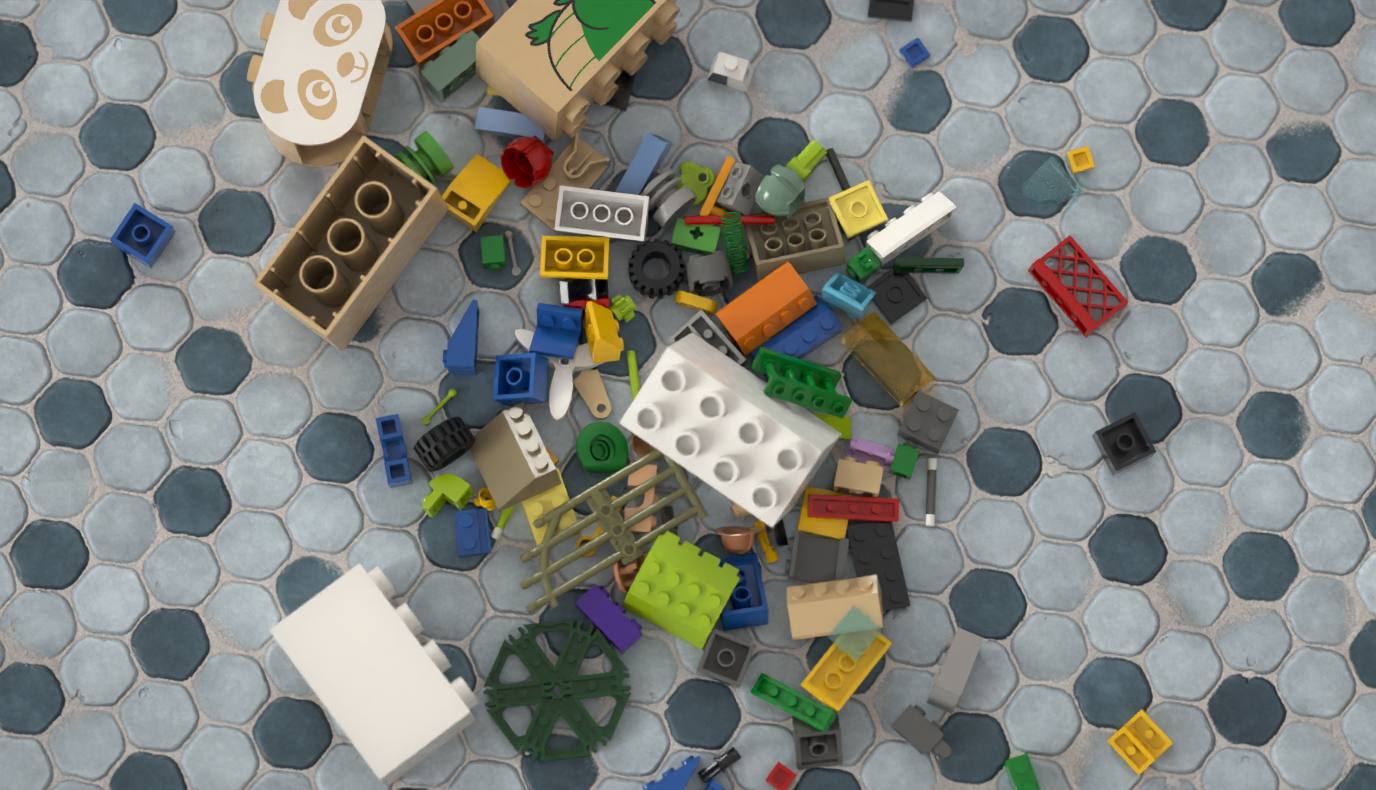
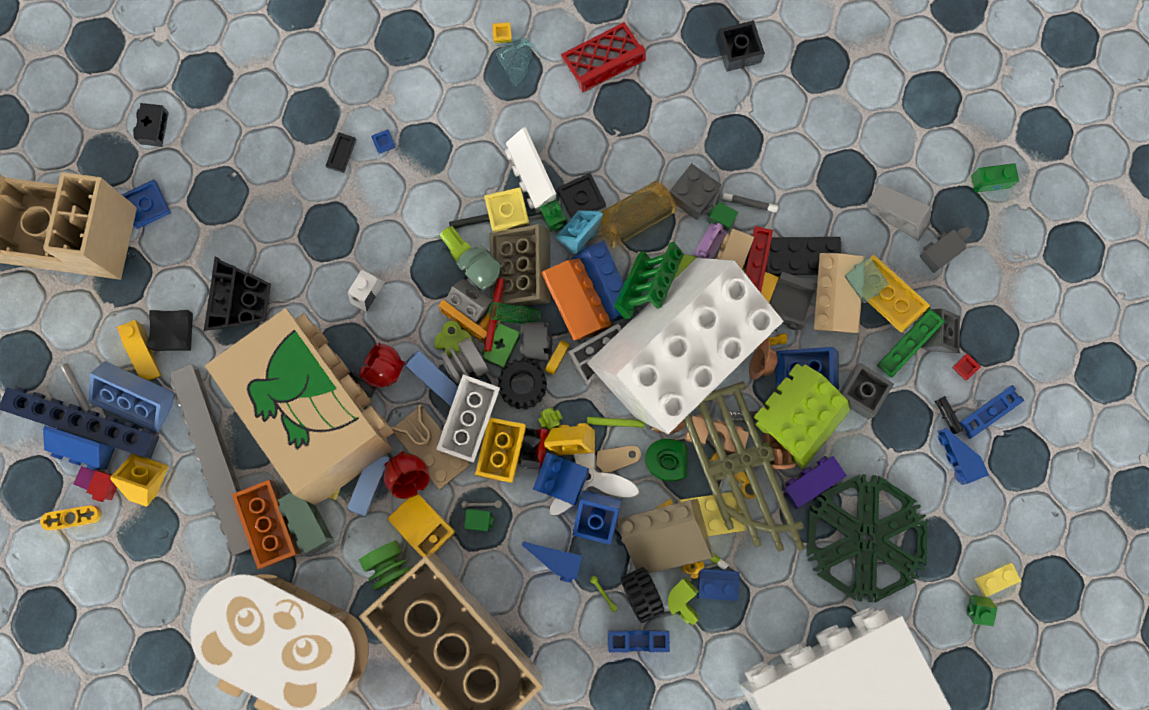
camera: 80 degrees left, 0 degrees up
dark green tile [893,257,964,274] -> none
yellow slope [1107,709,1174,775] -> none
none -> red piece [359,343,405,388]

